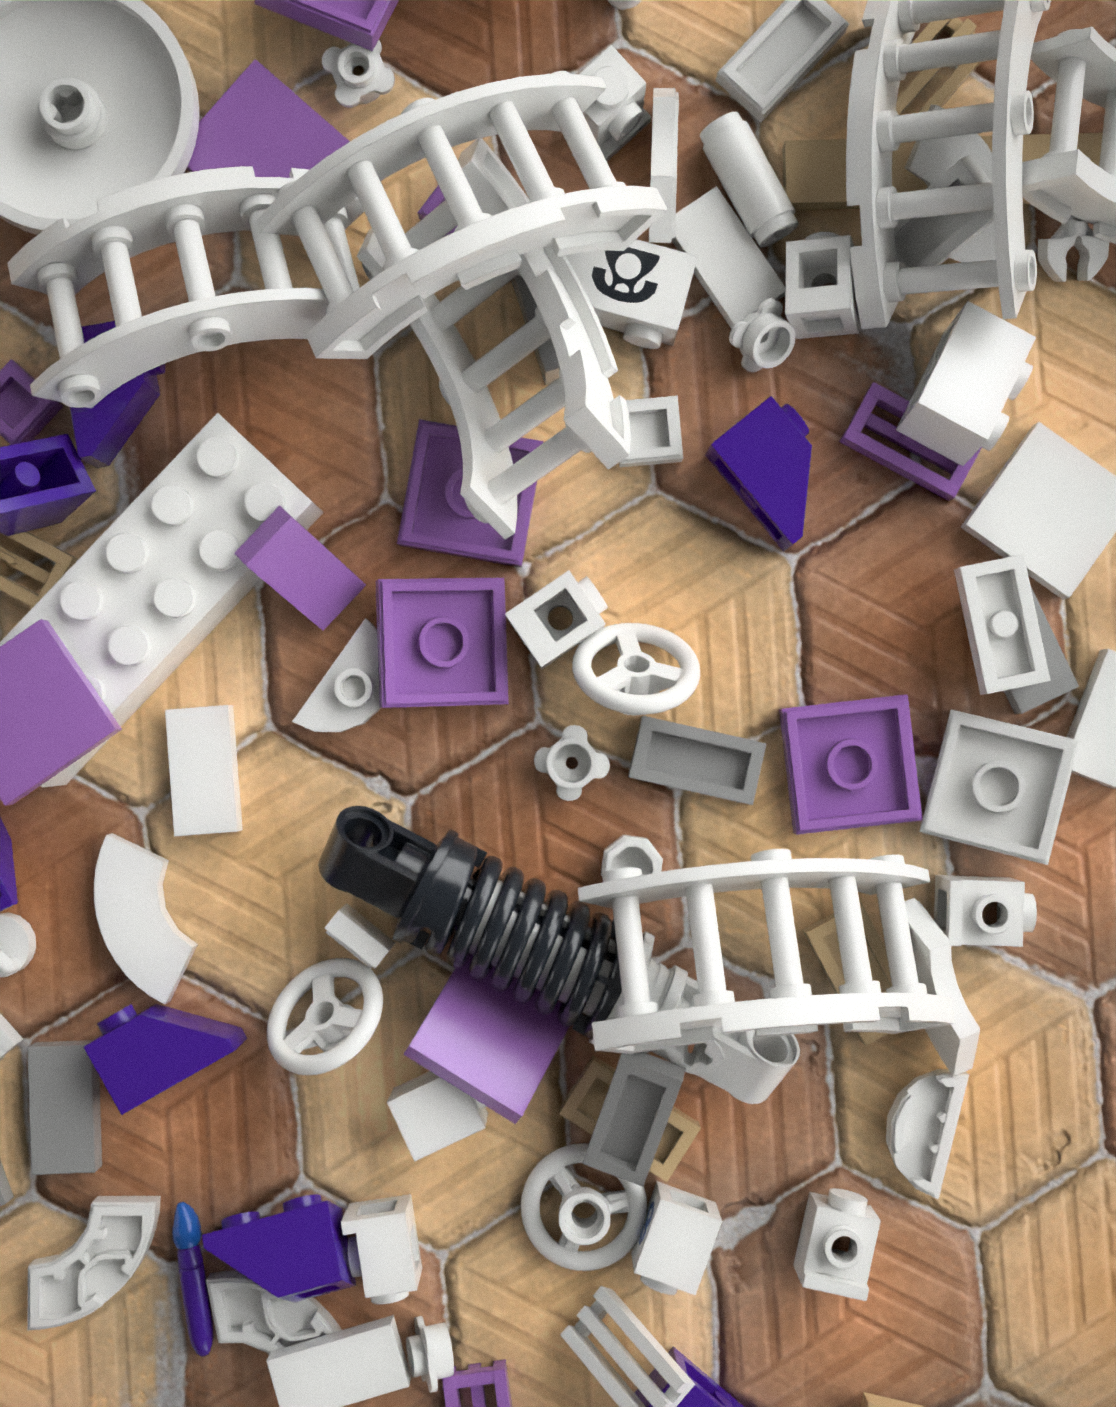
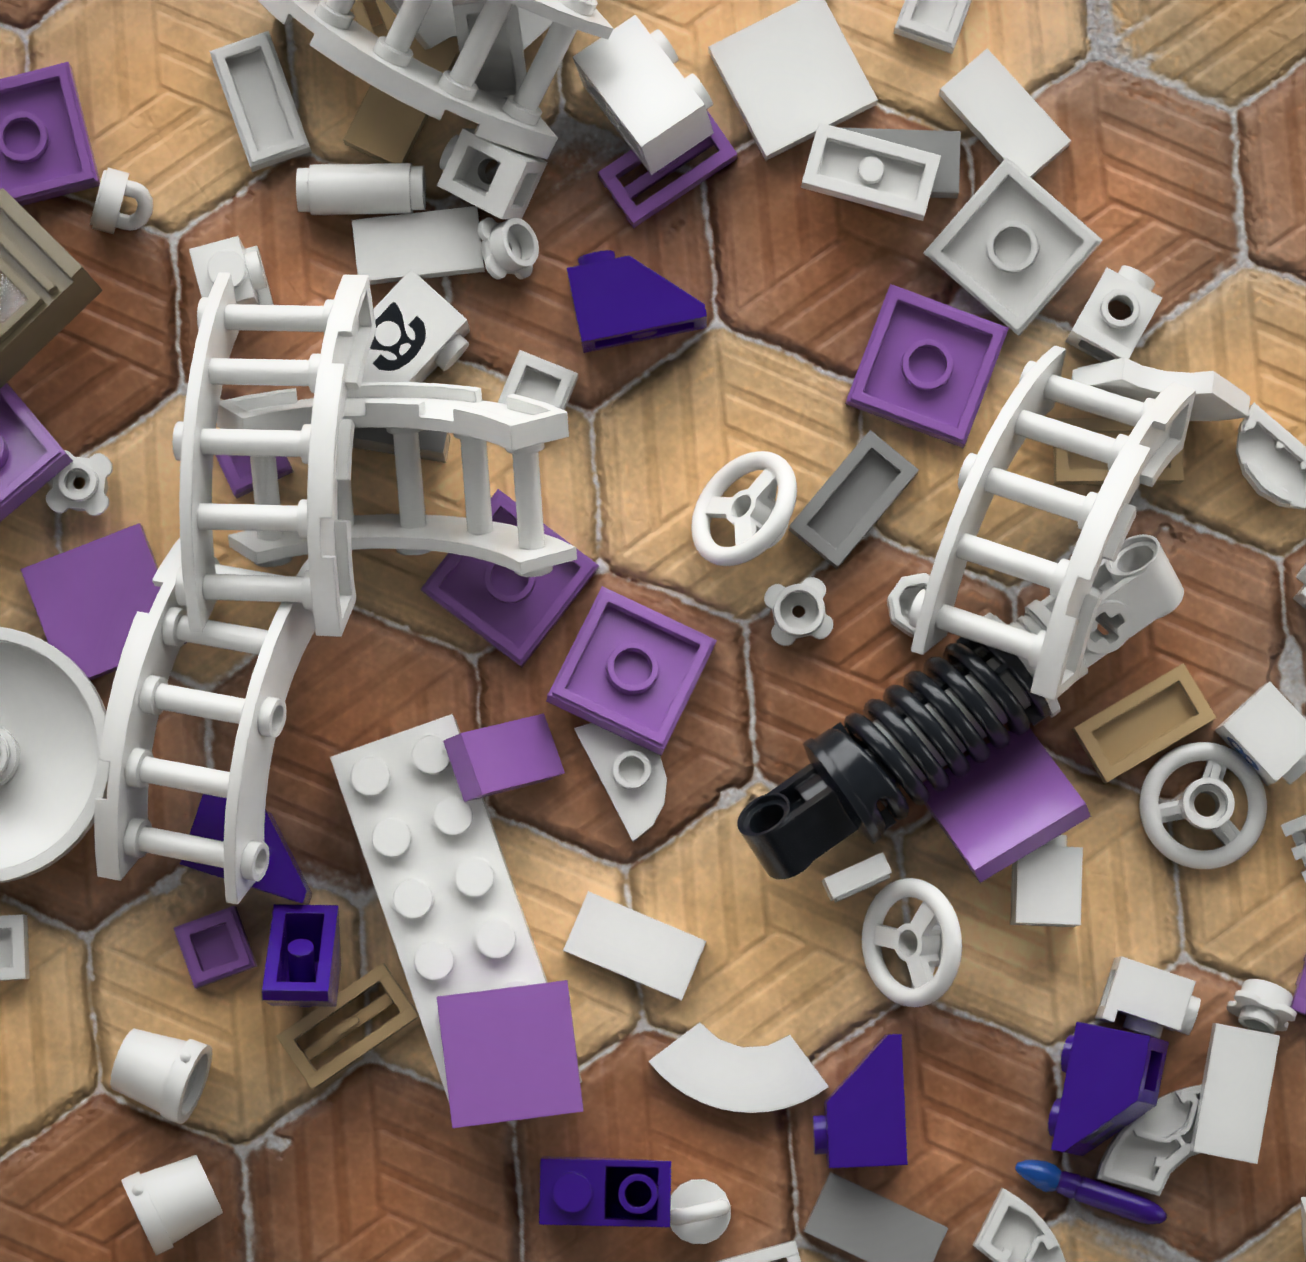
camera: 60 degrees left, 5 degrees down
white brick [505,570,608,669] -> none
light grey tile [582,1052,686,1187] -> none
white tile [649,88,679,243] -> none

